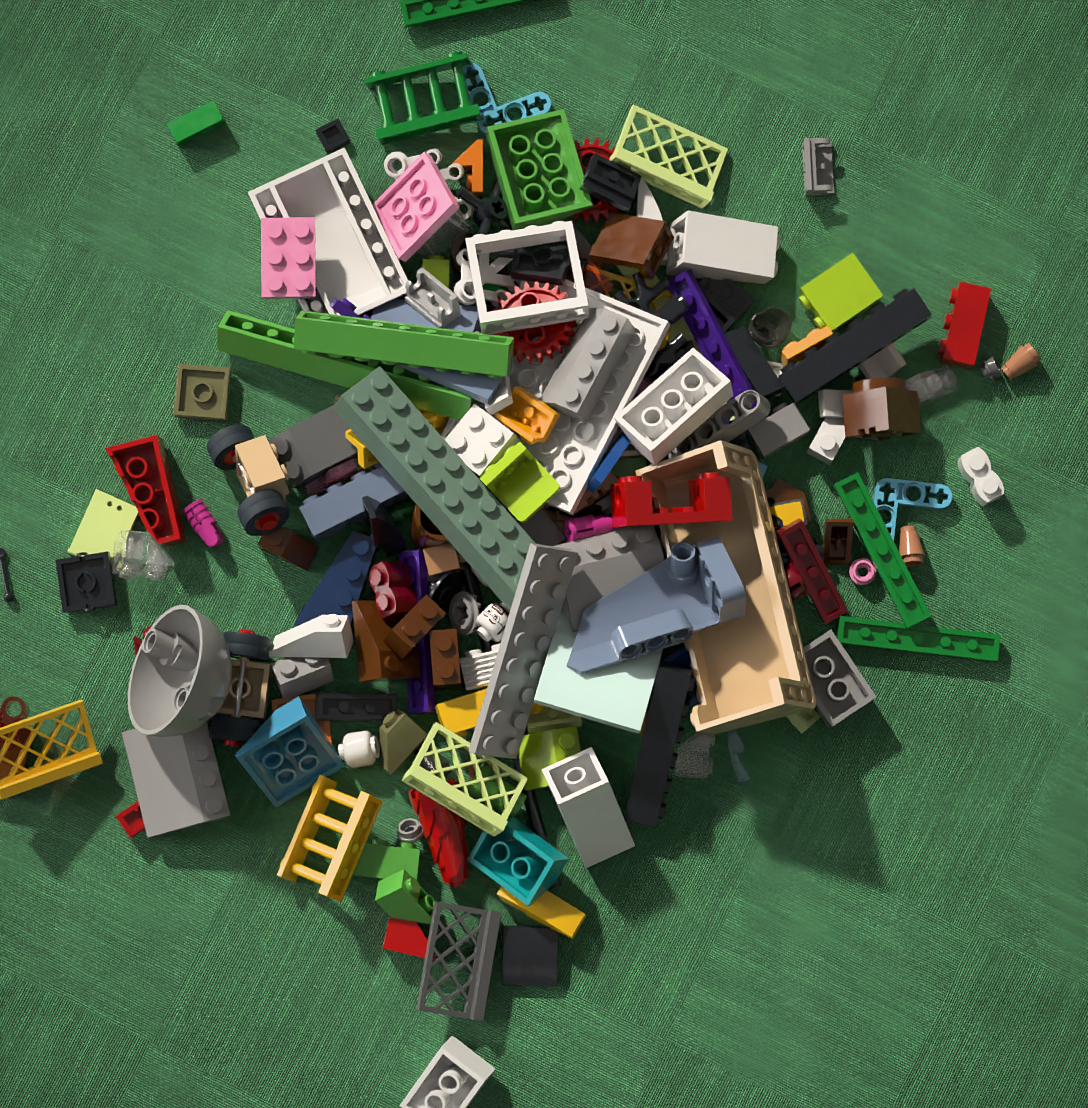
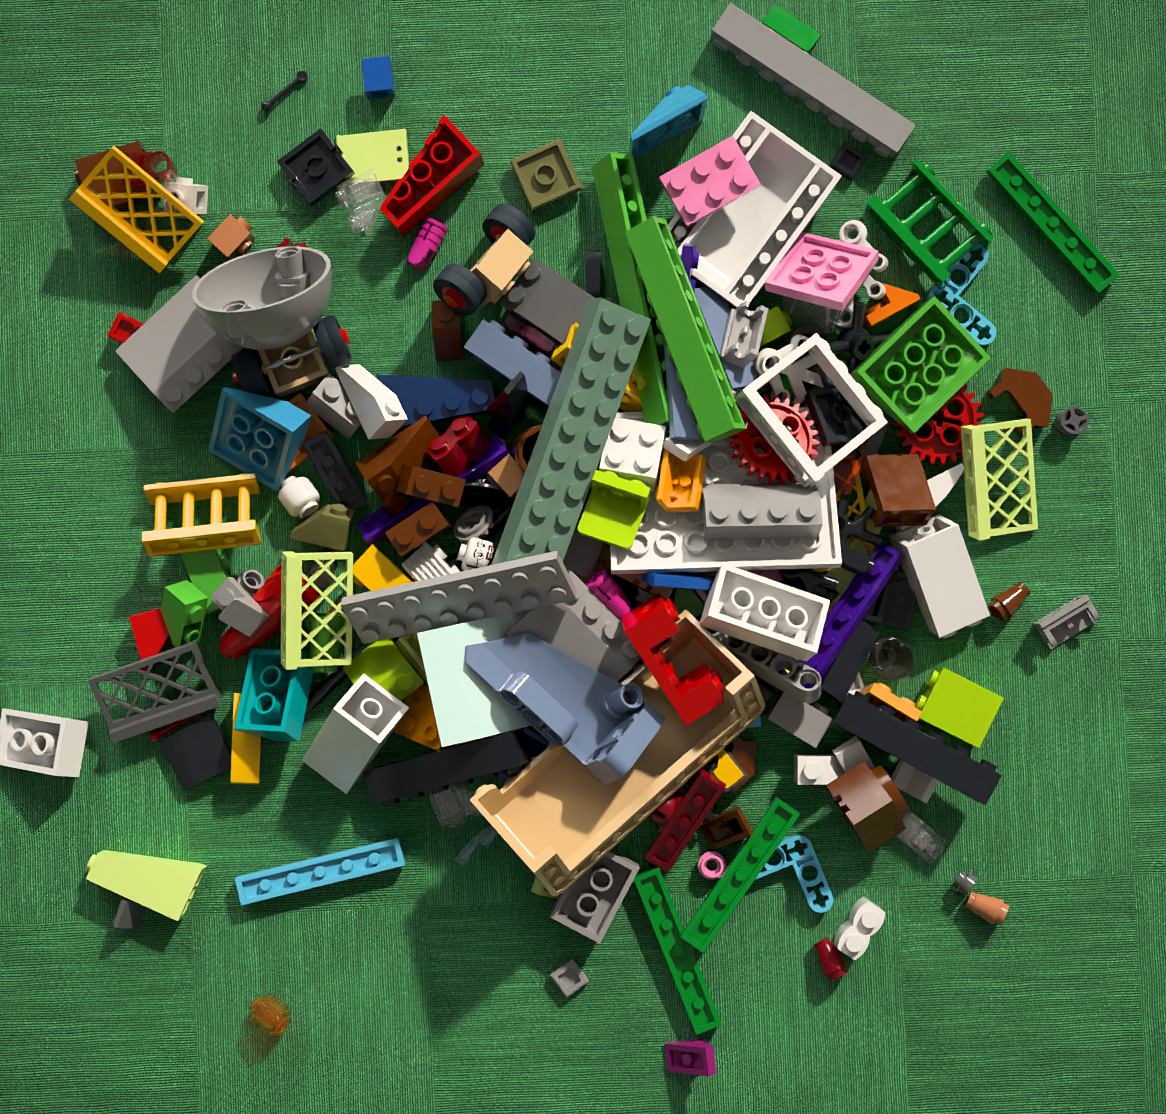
camera: 65 degrees right, 5 degrees up
black plate [579,153,642,212] -> none
nougat cone [899,526,925,567] -> none
red brick [937,281,991,370] -> none
none -> yellowish green slope [86,850,207,921]
none -> dark grey slope [113,898,146,929]
none -> red hinge [149,713,202,742]
none -> white brick [162,177,208,218]
none -> nougat brick [207,214,255,260]
none -> light grey slope [210,577,269,637]
none -> medium azure plate [235,837,406,905]
none -> clear orange head [249,994,292,1037]
none -> blue panel [362,56,395,99]
none -> light orange hinge [394,684,442,750]
none -> light grey tile [550,957,589,998]
none -> black beam [586,250,601,298]
none -> dark azure slope [629,85,708,159]
none -> magenta slope [664,1038,716,1076]
none -> light grey brick [710,2,916,159]
none -> dark red cone [813,937,849,982]
none -> reddish brown piece [986,368,1053,436]
none -> reddish brown cone [988,582,1030,621]
none -> dark grey wheel [1056,406,1089,436]

